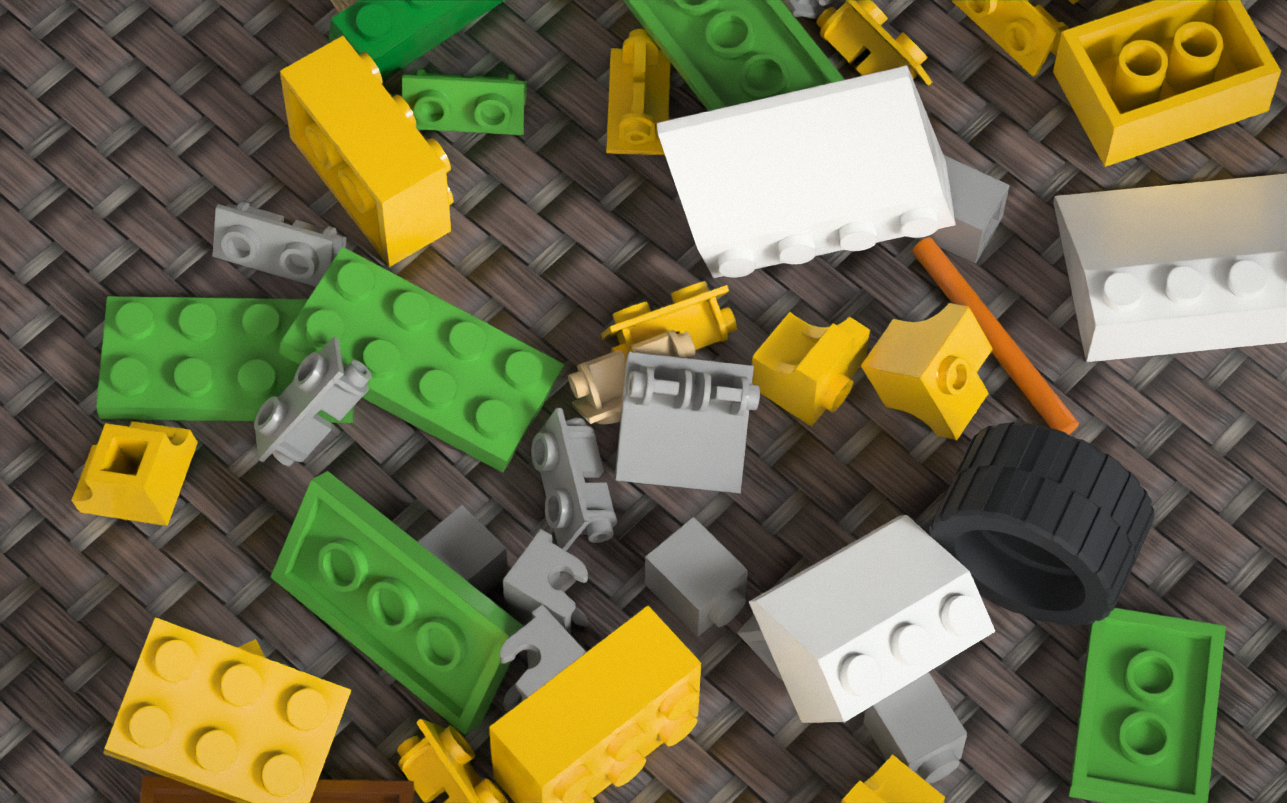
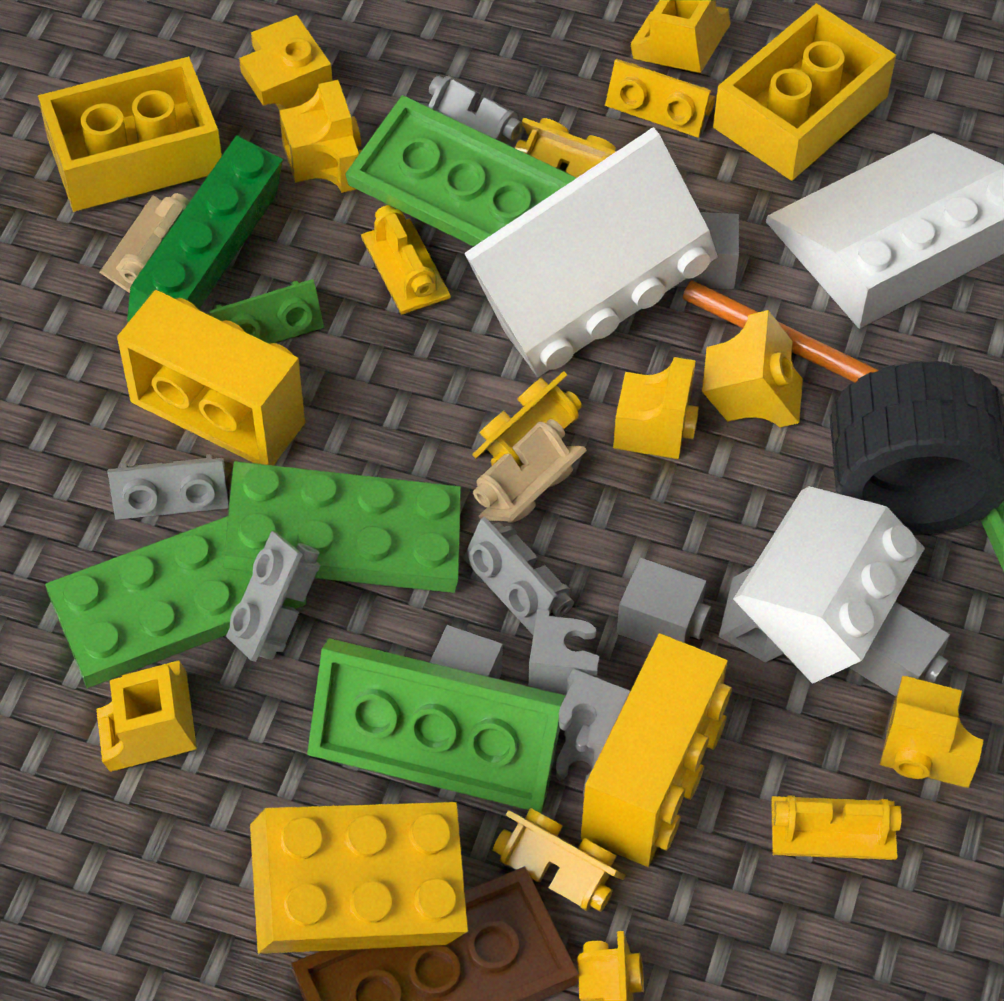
camera: 25 degrees left, 5 degrees down
light grey hinge [614,352,760,494] -> none

